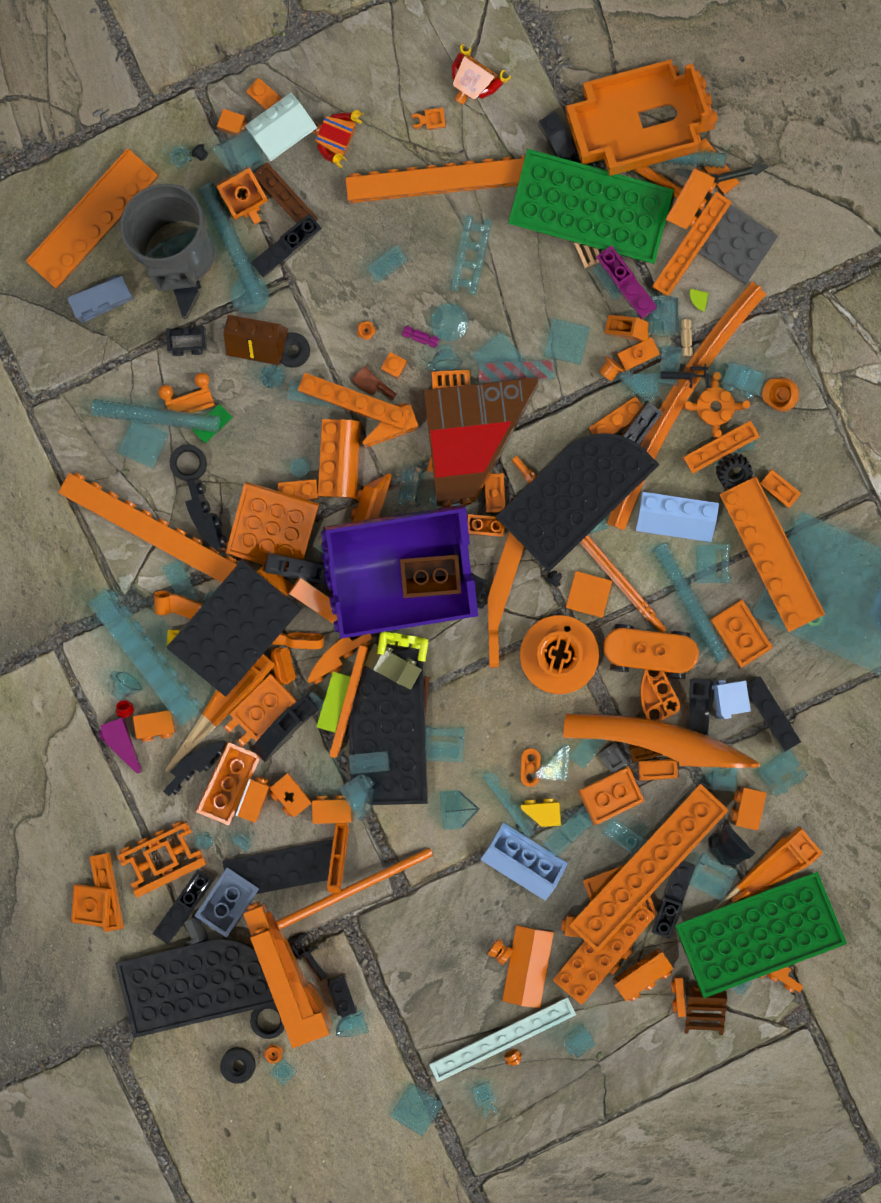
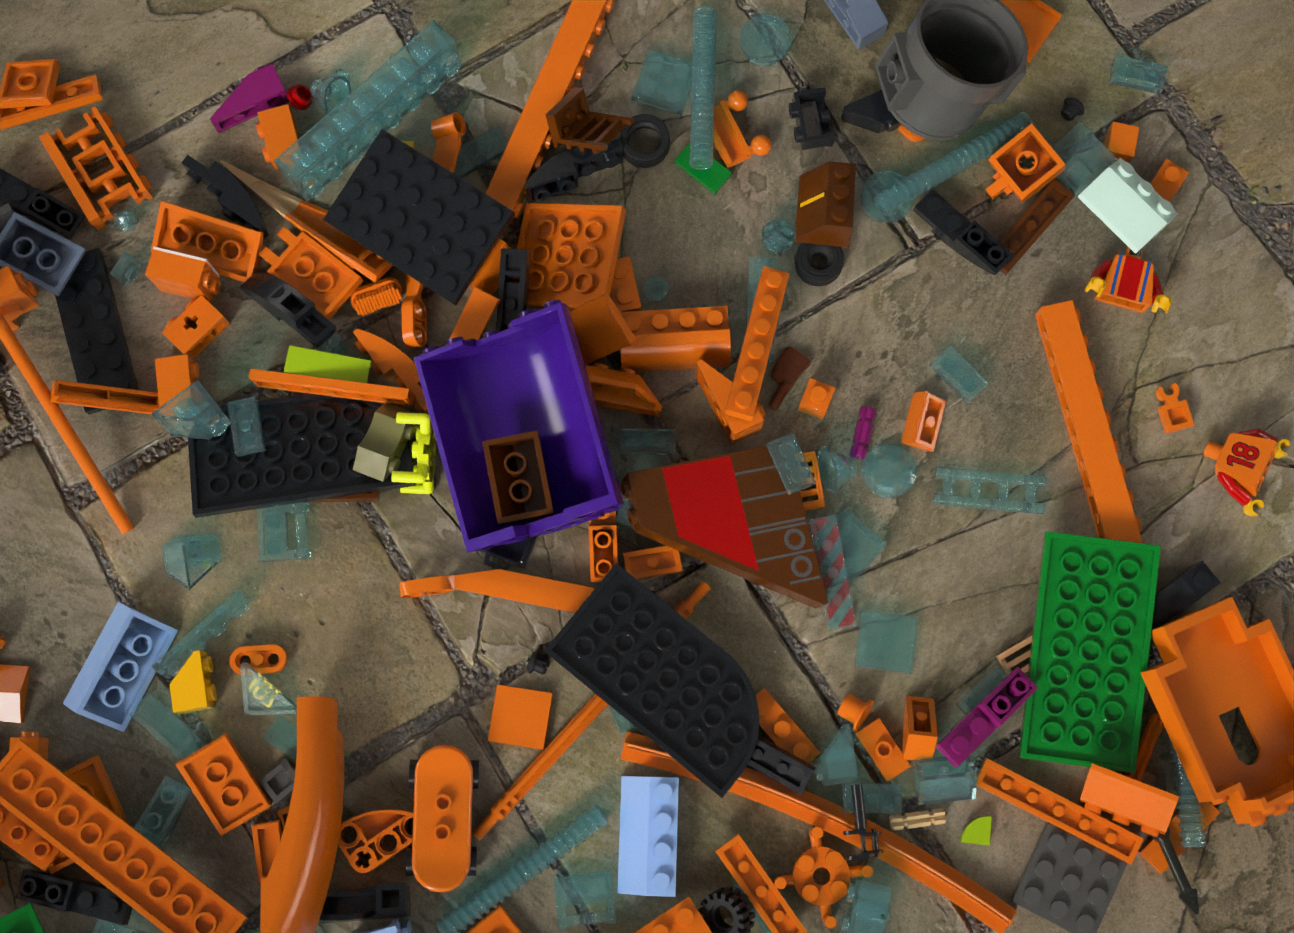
camera: 85 degrees right, 10 degrees down
clear light blue gear [168,145,192,169] -> none
orange plate [357,321,376,340] -> none
orange wheel [520,615,599,694] -> none
none -> reddish brown plate [545,87,634,154]
none -> orange tile [570,293,637,365]
none -> clear light blue tile [740,14,792,66]
none -> clear light blue plate [766,433,816,495]
none -> orange slope [901,391,946,452]
none -> clear light blue plate [1109,55,1168,94]

